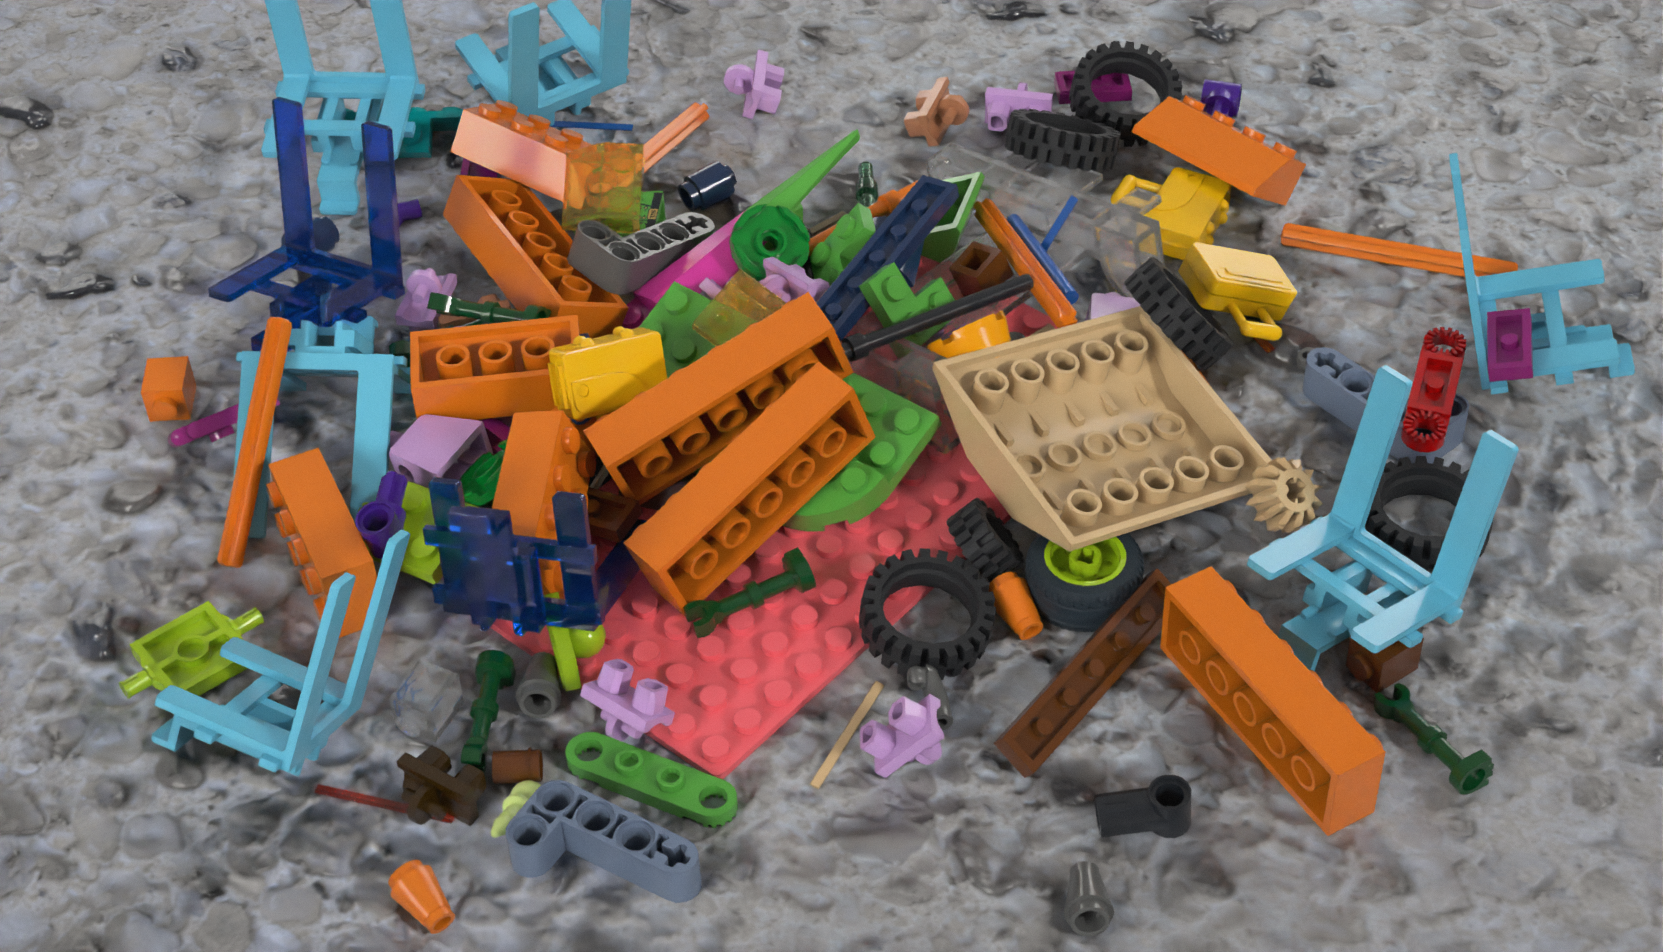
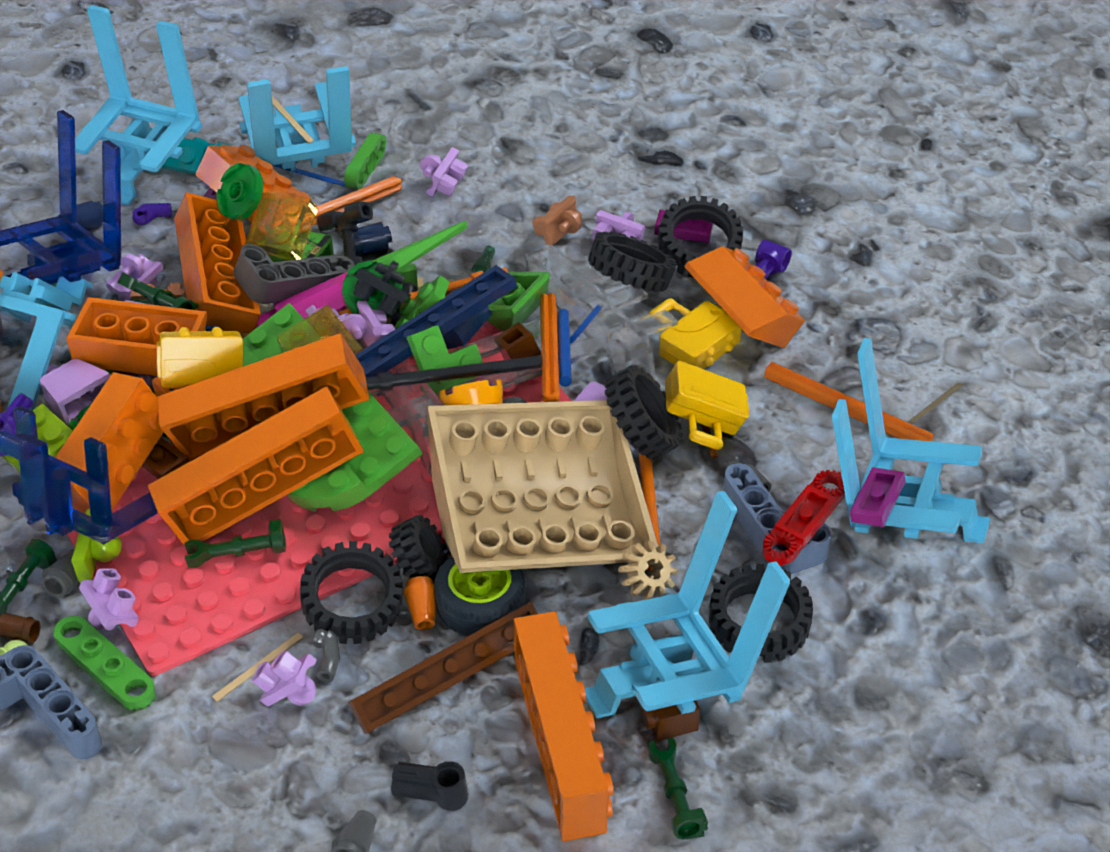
camera: 15 degrees right, 0 degrees up
none -> green plate [216,163,263,221]
none -> tan piece [272,95,314,144]
none -> black bar [317,201,373,265]
none -> bright green beam [344,132,387,190]
none -> black hips [353,260,411,315]
none -> dark tan piece [908,383,963,424]

